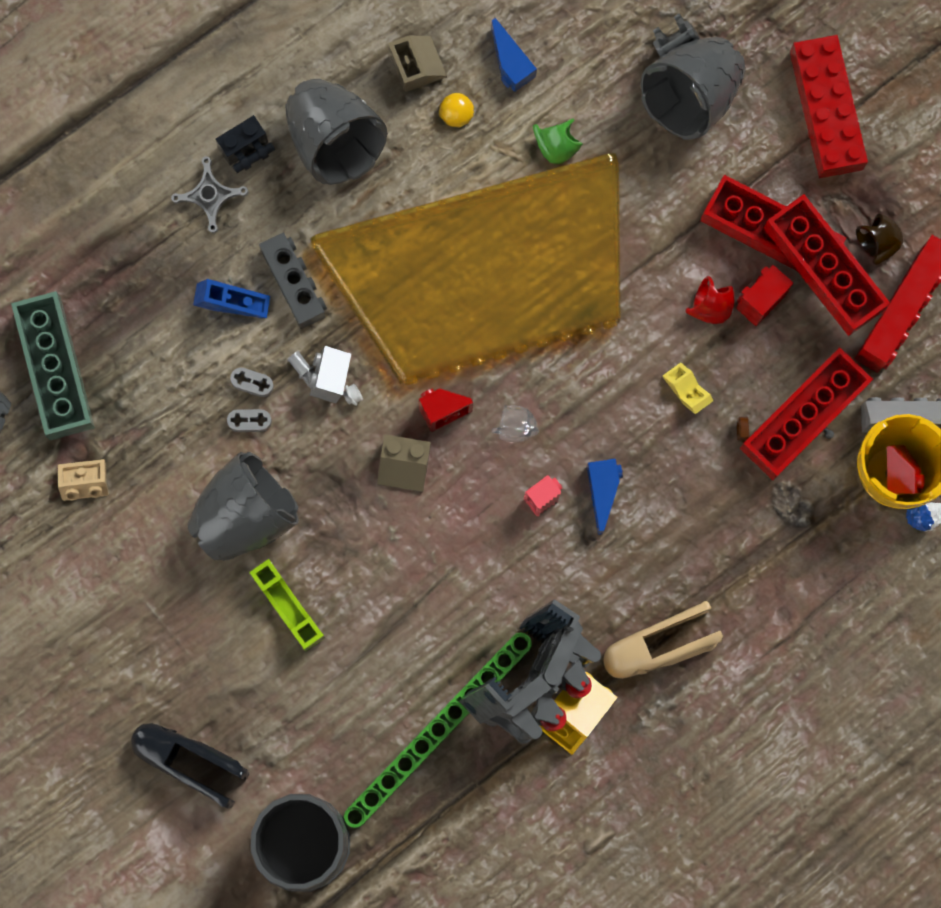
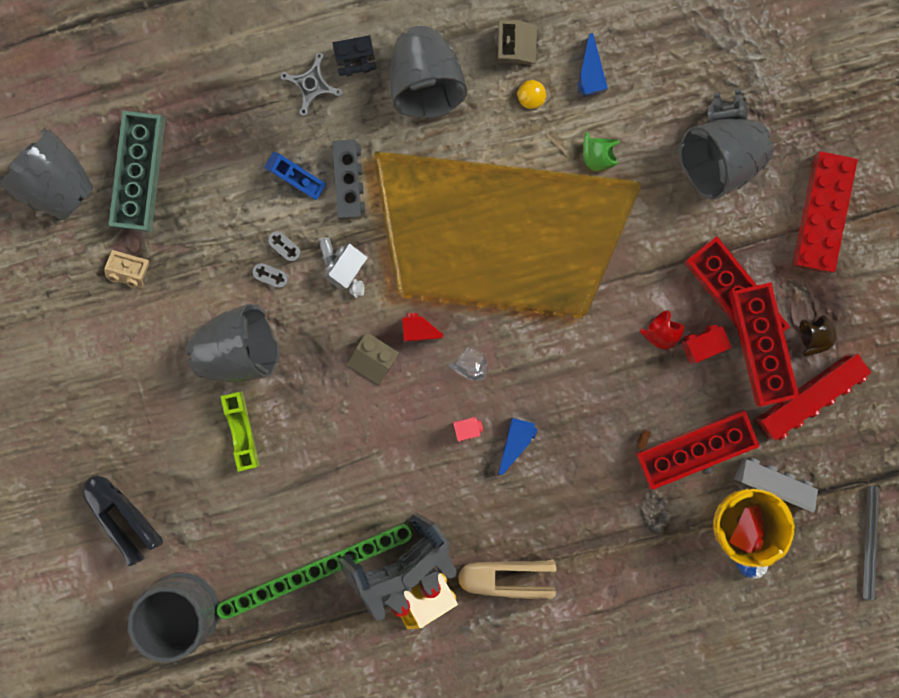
camera: 30 degrees right, 10 degrees up
light yellow slope [663,363,713,414] -> none

